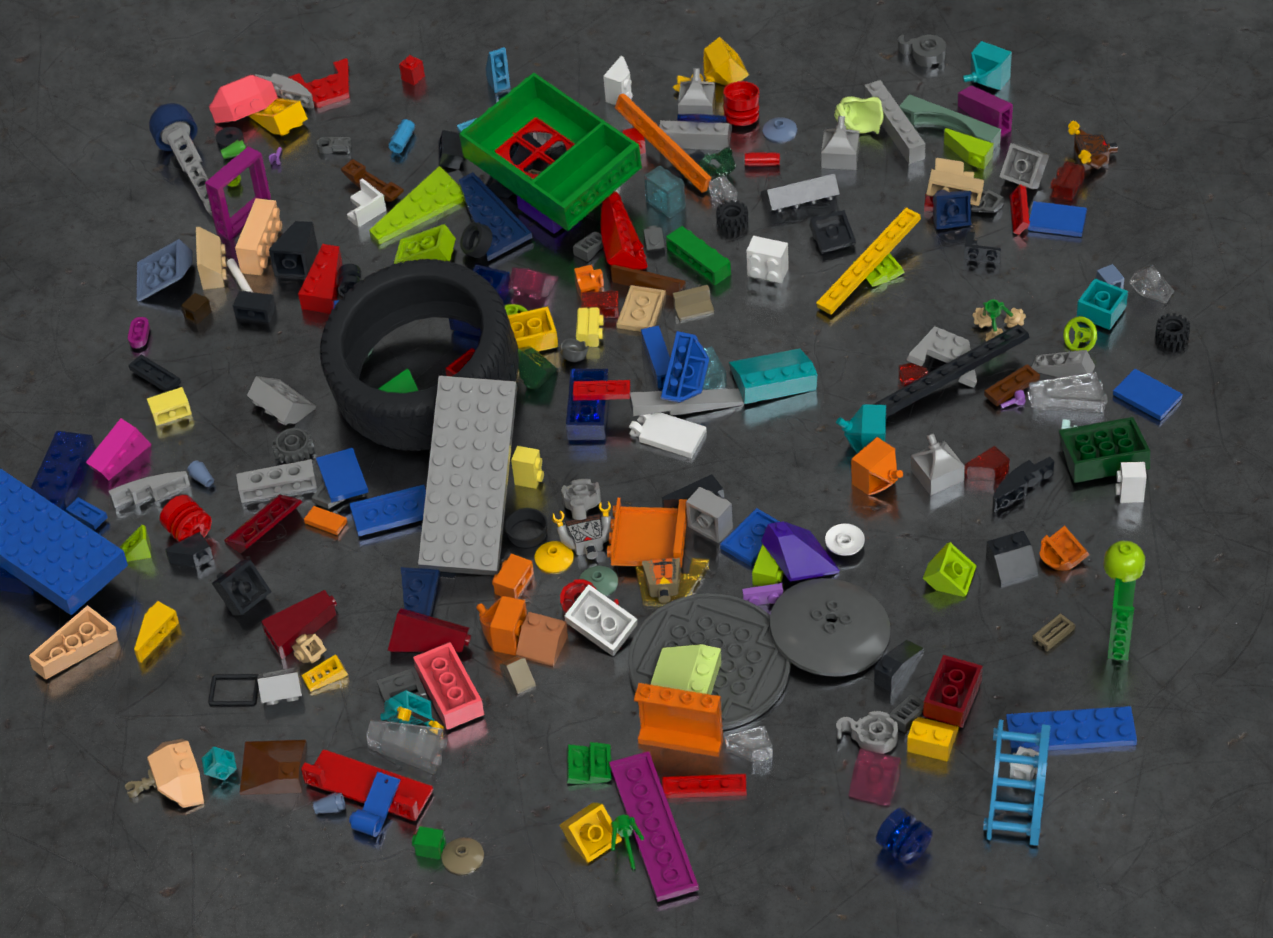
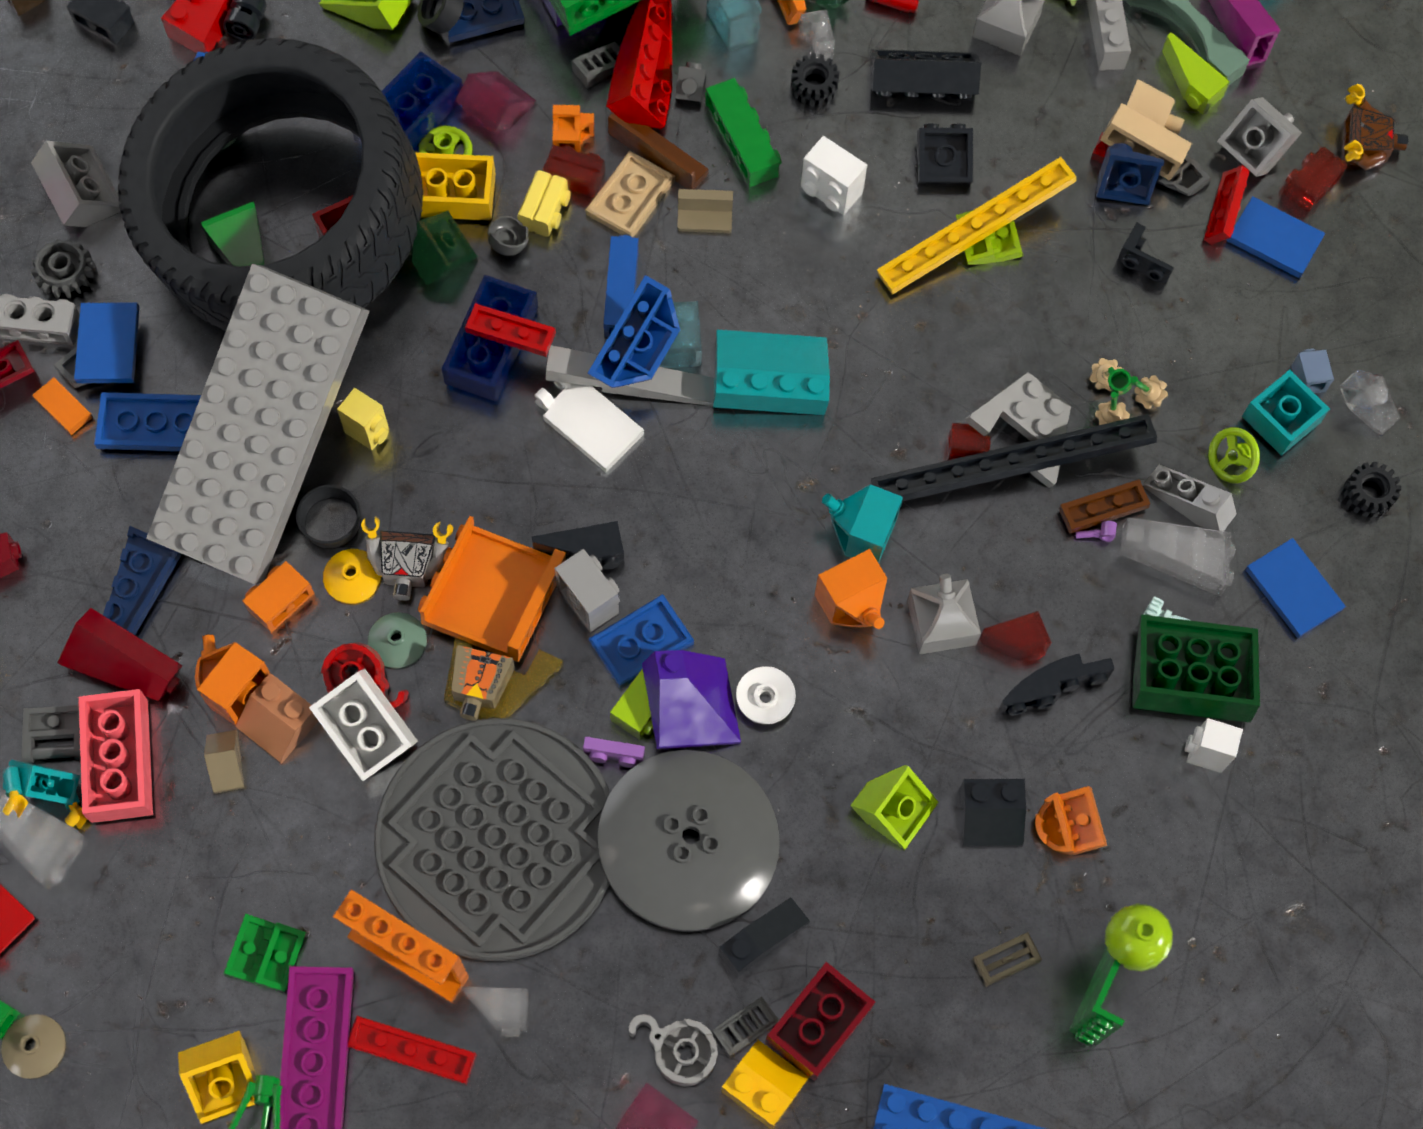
camera: 10 degrees right, 20 degrees up
light grey piece [561,479,602,520] -> none
yellowish green slope [650,644,721,695] -> none

